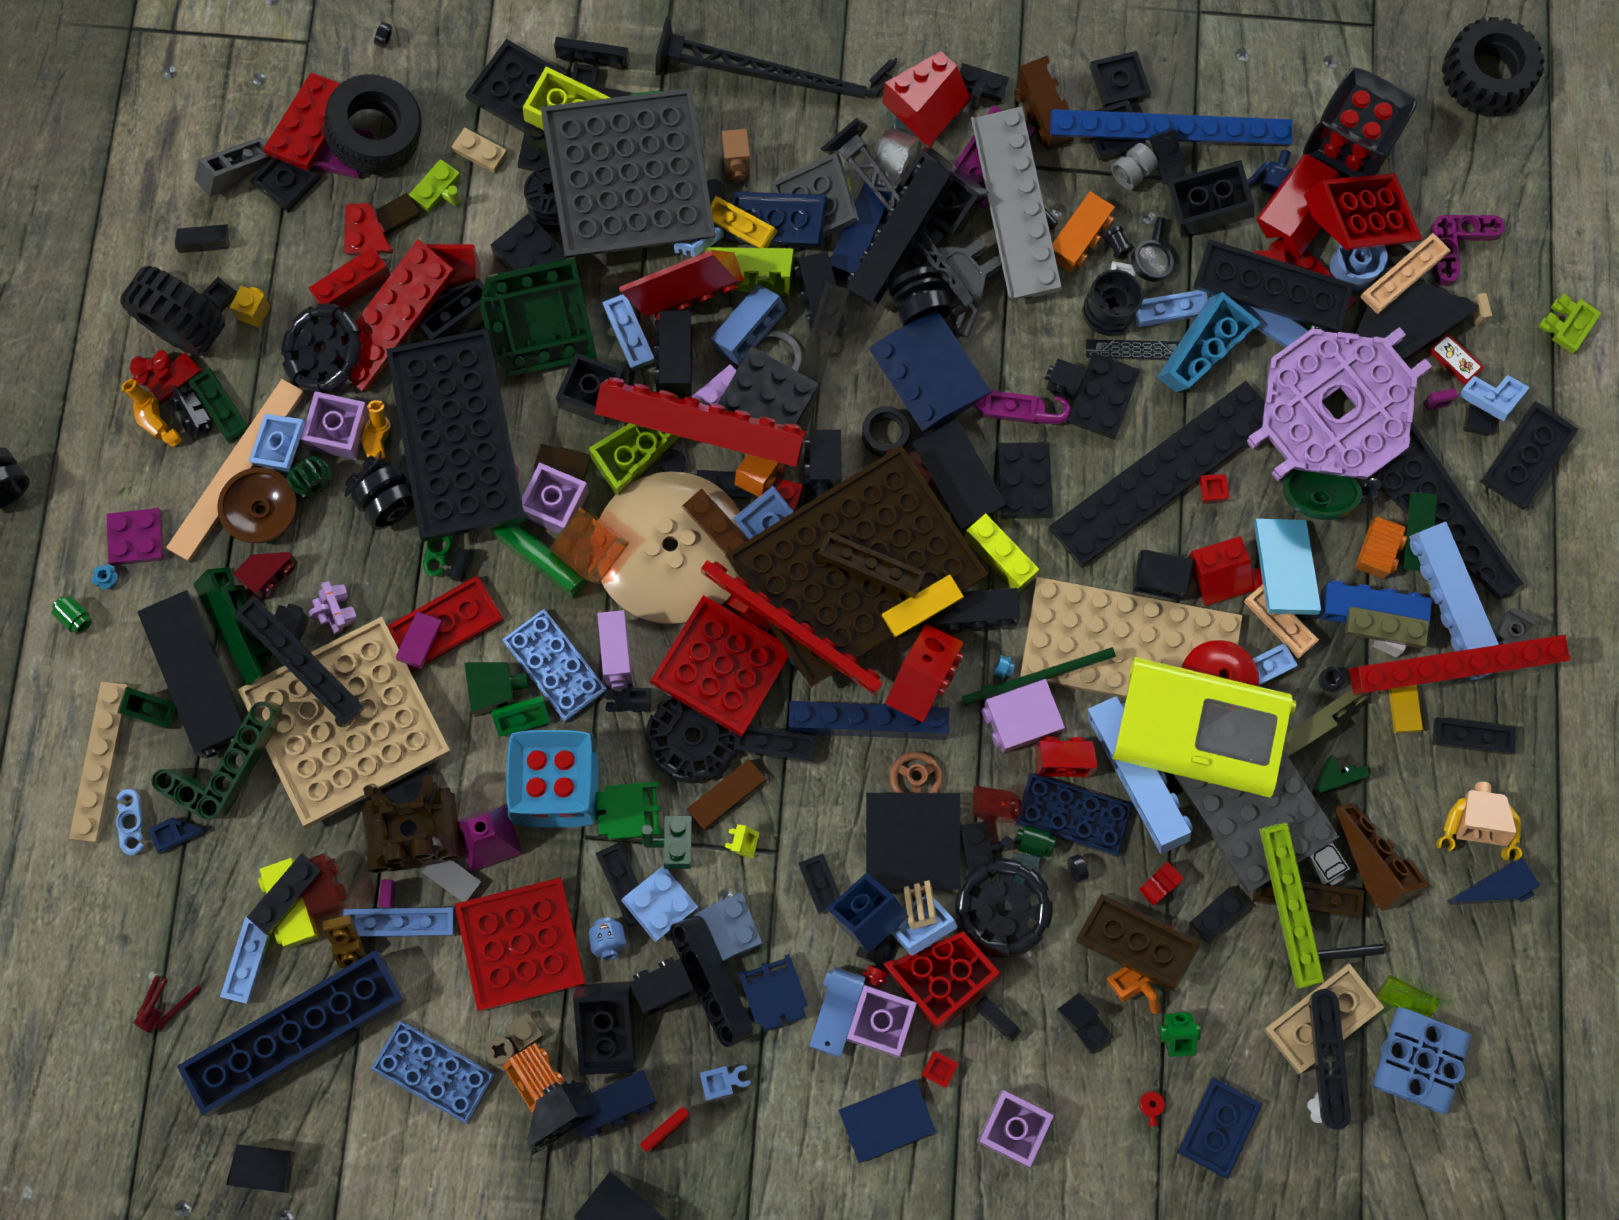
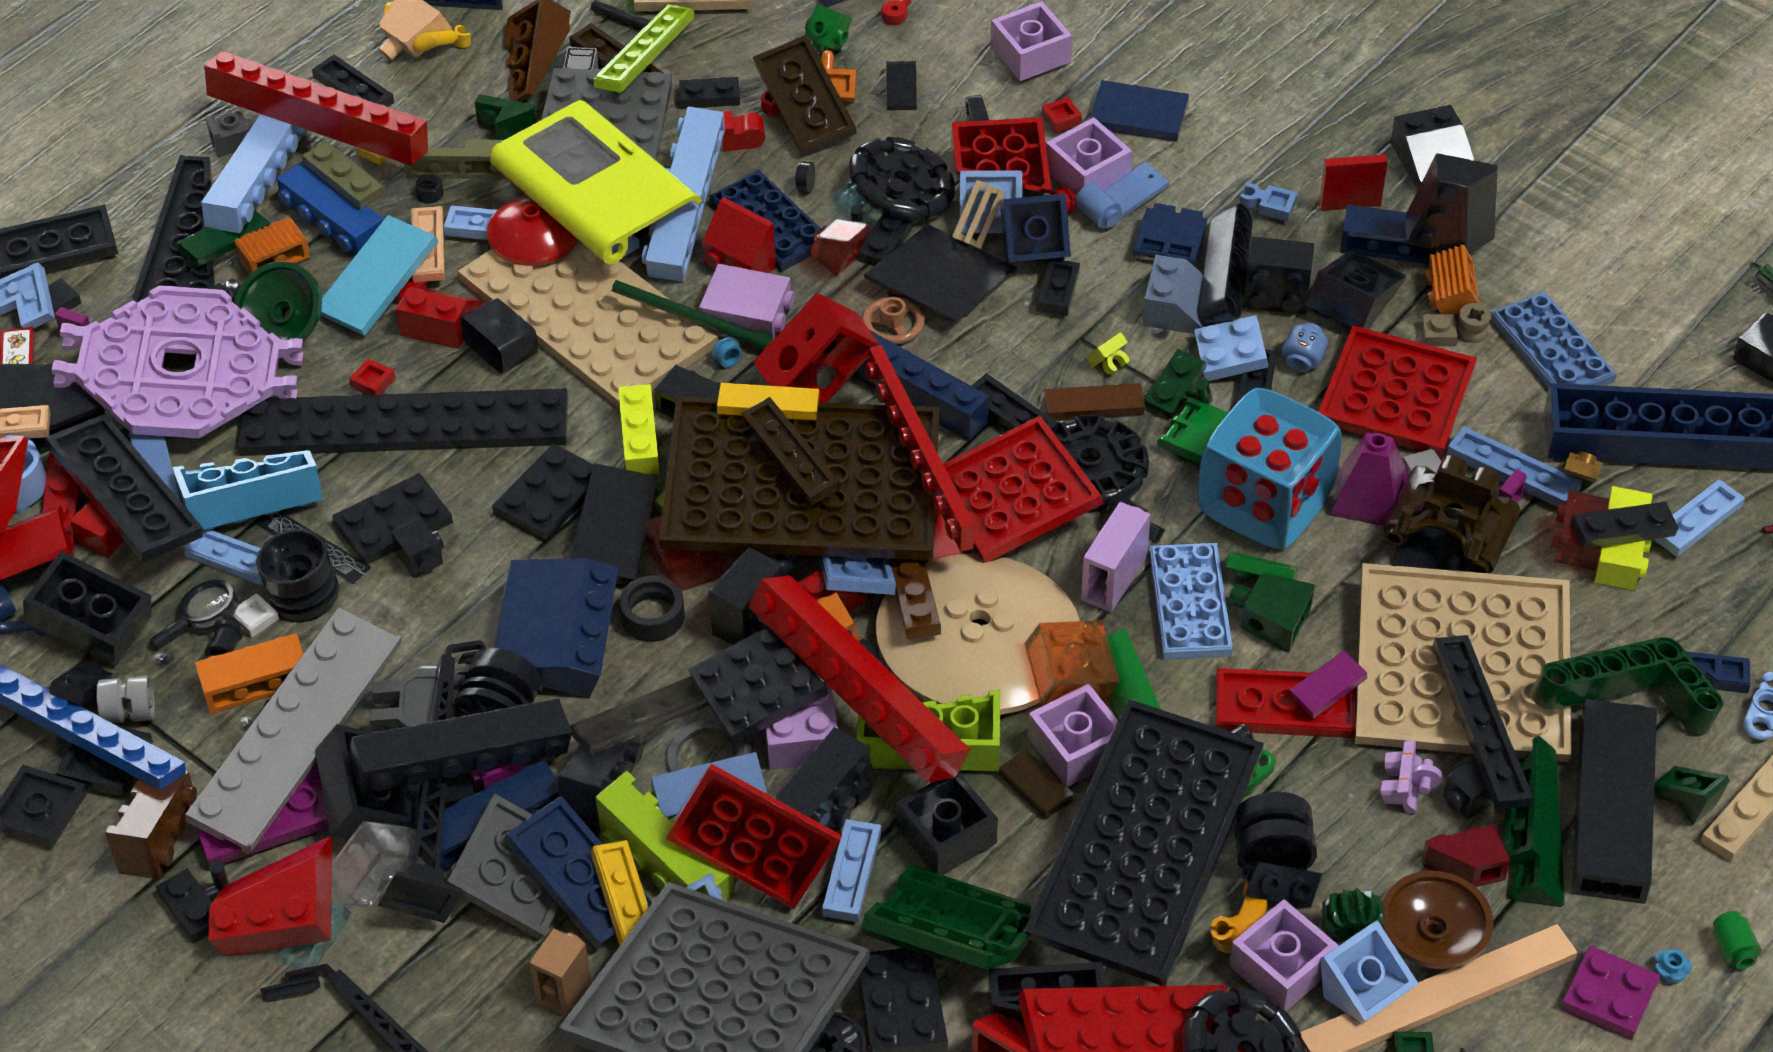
camera: 140 degrees left, 25 degrees down
magenta plate [973,390,1071,425] -> none
dark green brick [1014,825,1056,858] -> none

